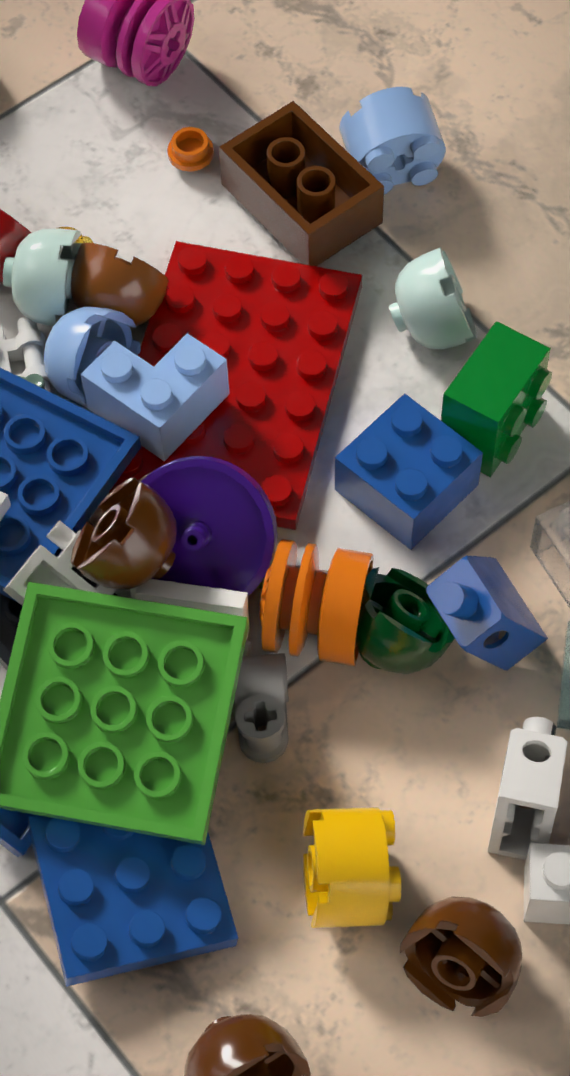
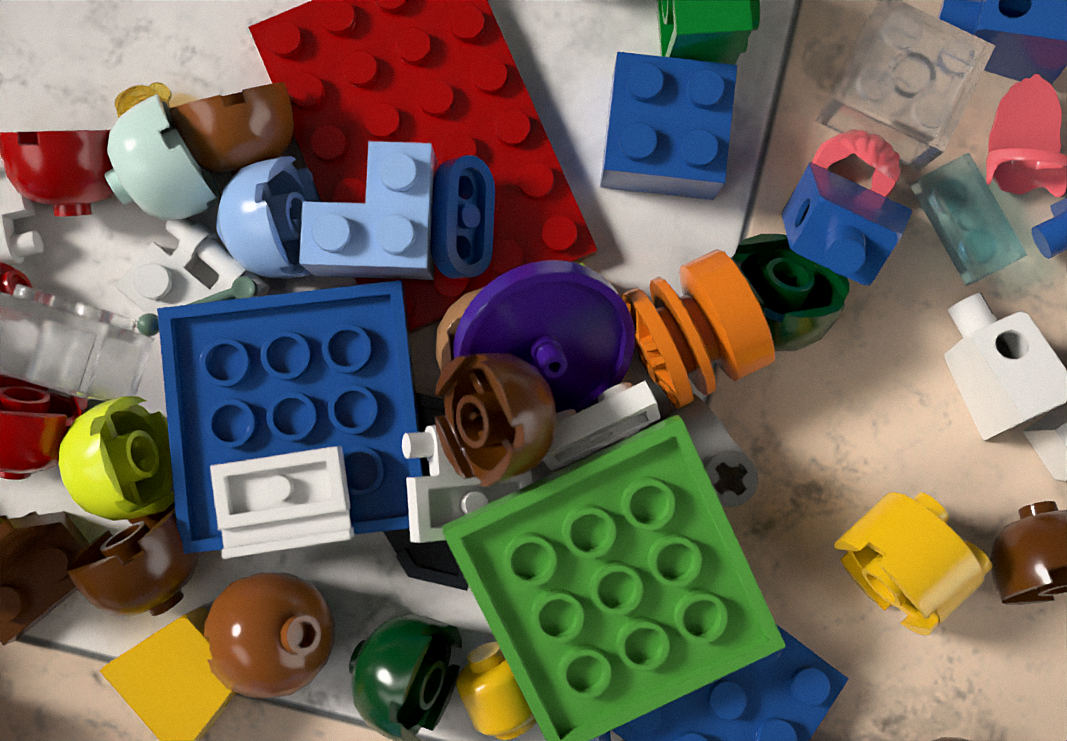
camera: 35 degrees left, 25 degrees up
none -> blue plate [431,155,495,279]
none -> coral piece [812,129,901,197]

